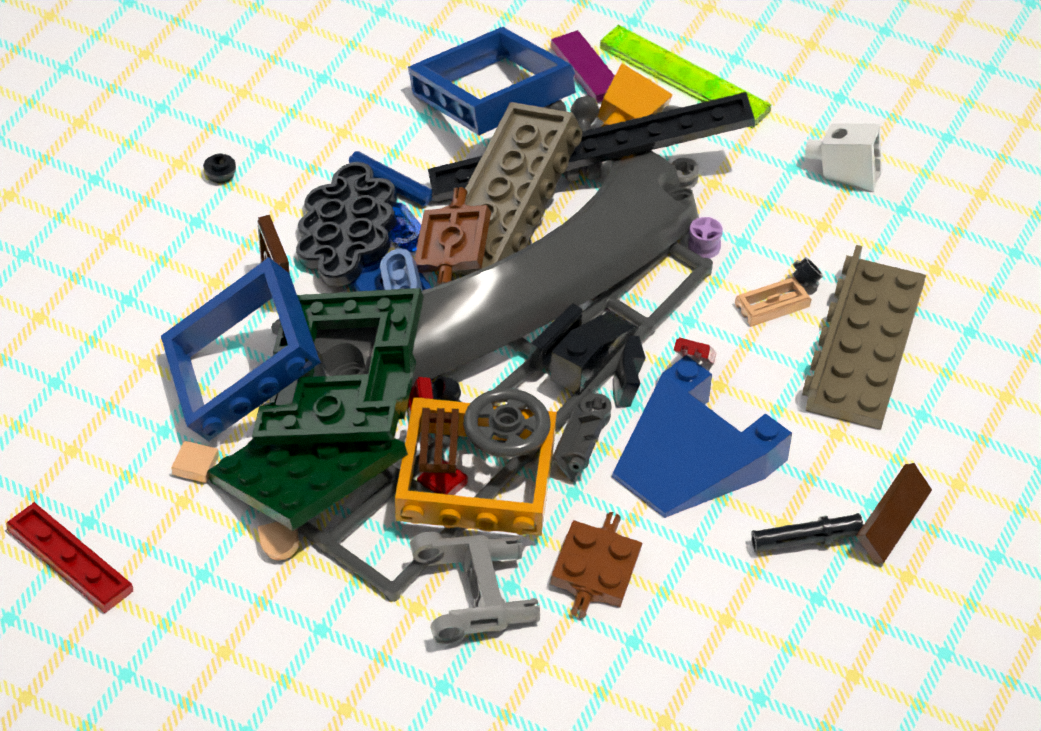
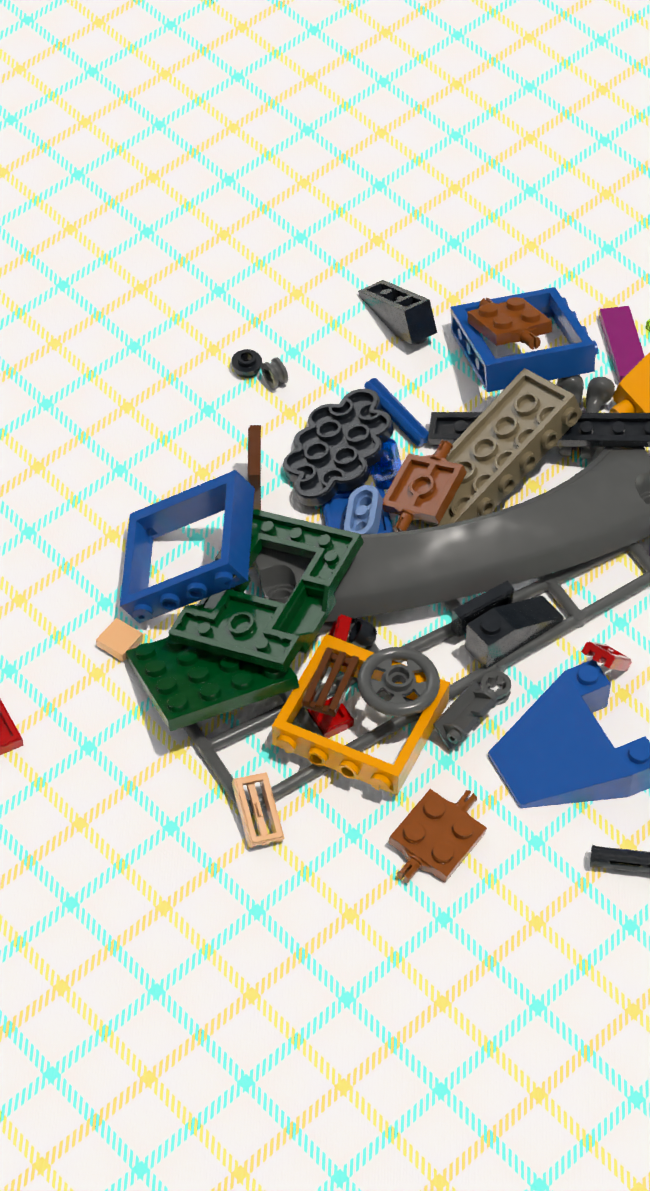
camera: 20 degrees right, 5 degrees up
light nougat tile [258,522,299,561] -> none
light grey connector [410,531,540,645] -> none
black slope [614,336,646,407] -> none
none -> light nougat tile [231,772,285,848]
none -> dark grey bush [261,357,289,388]
none -> black slope [358,280,438,345]
none -> dark orange plate [467,297,552,350]

